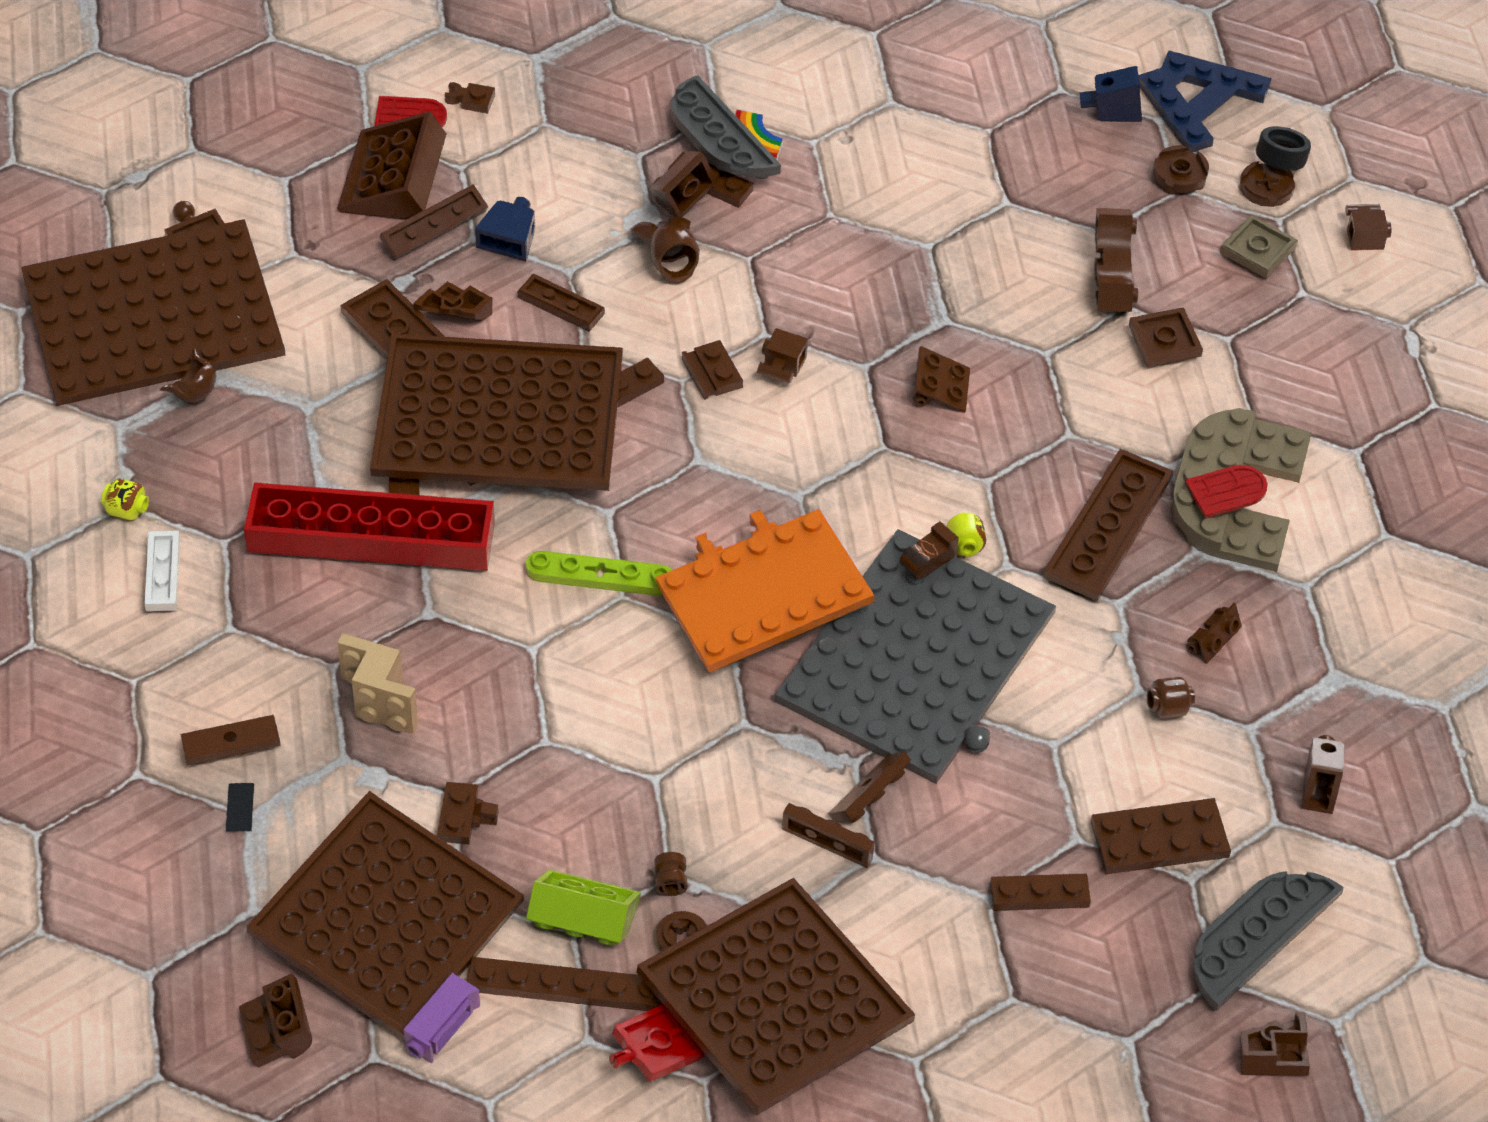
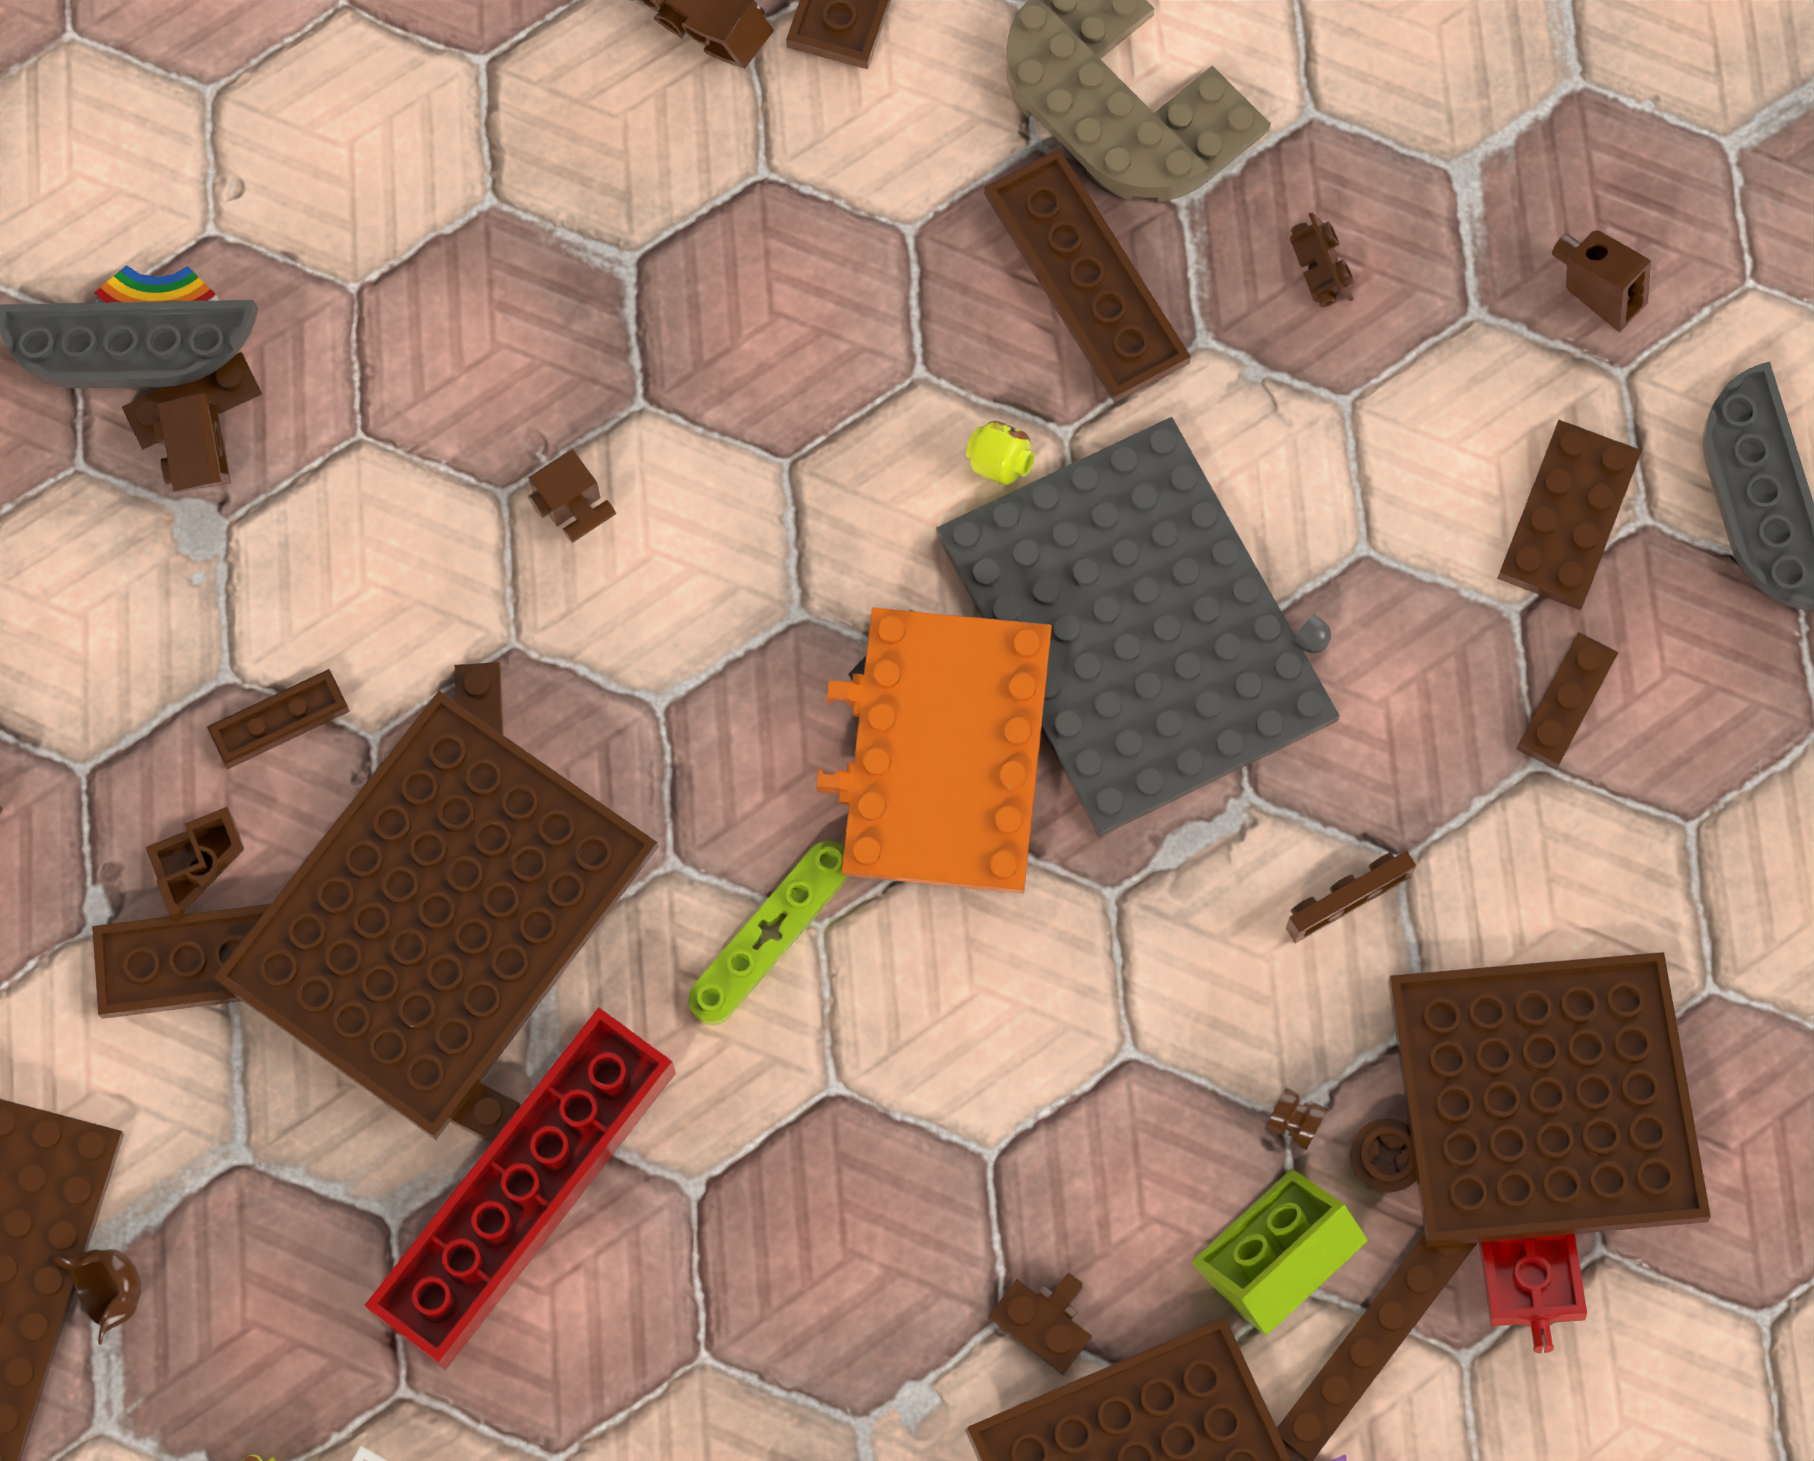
camera: 55 degrees left, 20 degrees up
tan bracket [337,633,418,734] -> none
reddish brown plate [379,184,489,260] -> none
dark blue torso [475,197,535,261] -> none
reddish brown piece [630,217,700,283] -> none
reddish brown plate [682,340,743,400] -> none
reddish brown tile [828,751,911,823] -> none
reddish brown leg [899,521,959,579] -> none
reddish brown hinge [913,346,970,413] -> none
reddish brown head [1146,677,1195,719] -> none
red window [1185,465,1268,519] -> none

